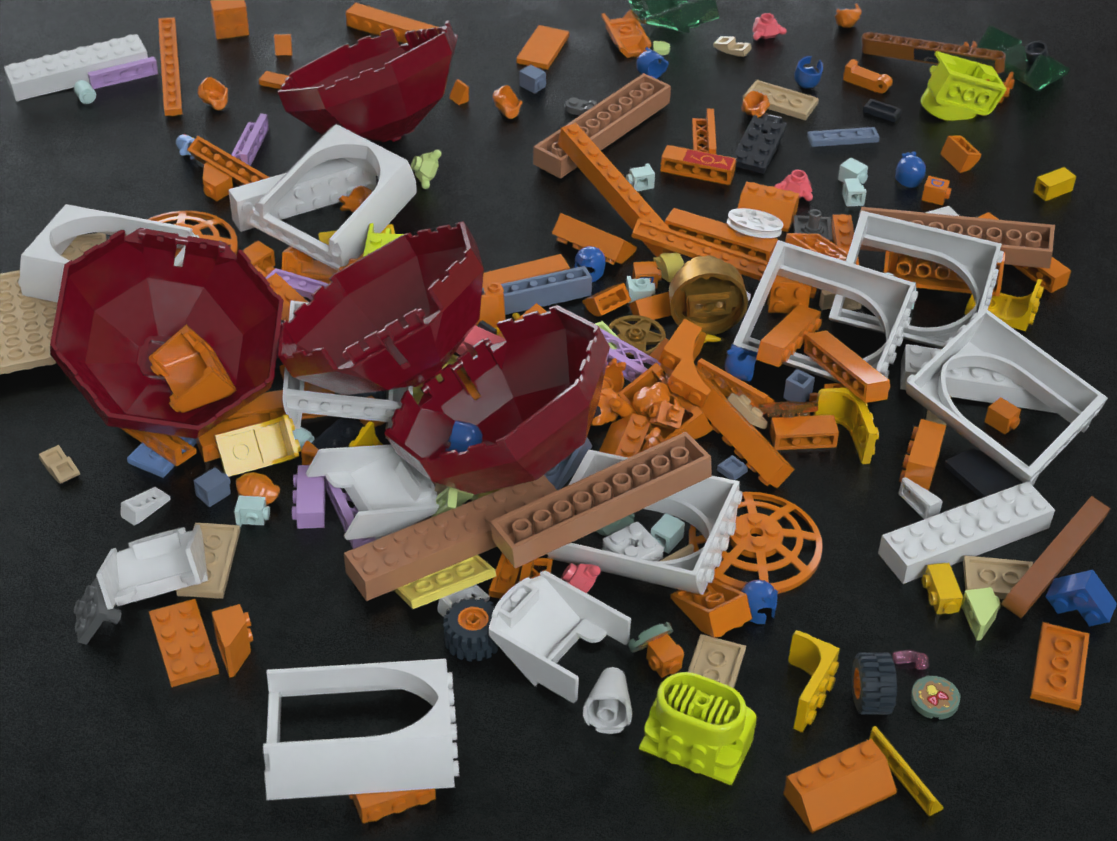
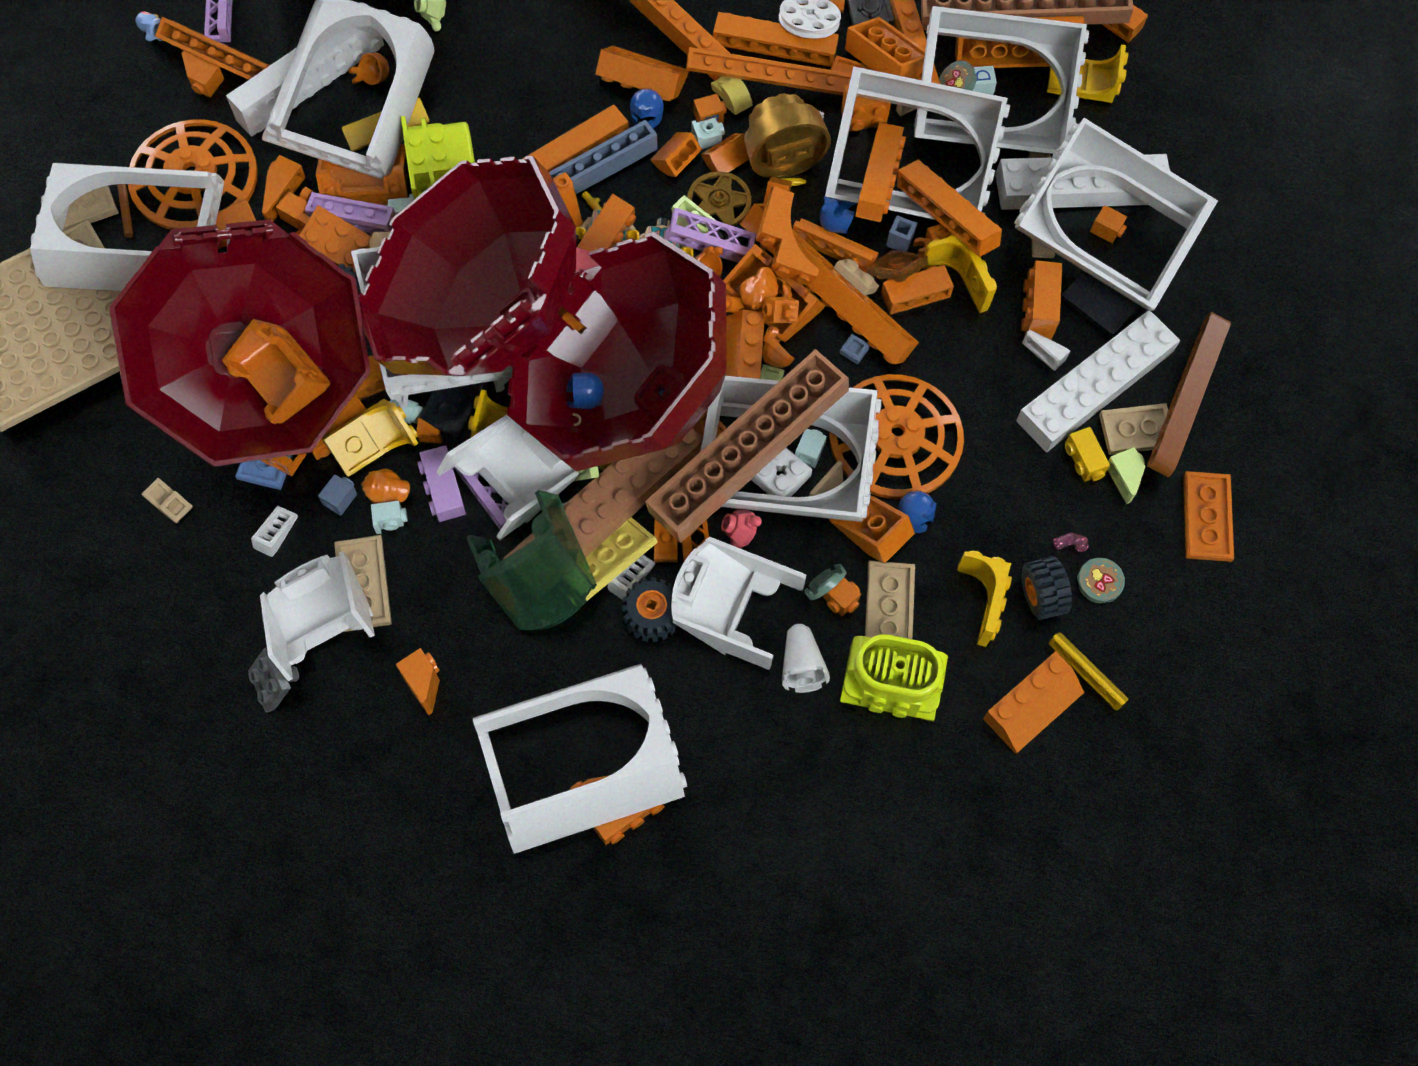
camera: 15 degrees left, 25 degrees up
orange plate [149,599,219,687] -> none
blue brick [1046,570,1117,626] -> none
none -> clear green windscreen [467,490,597,631]

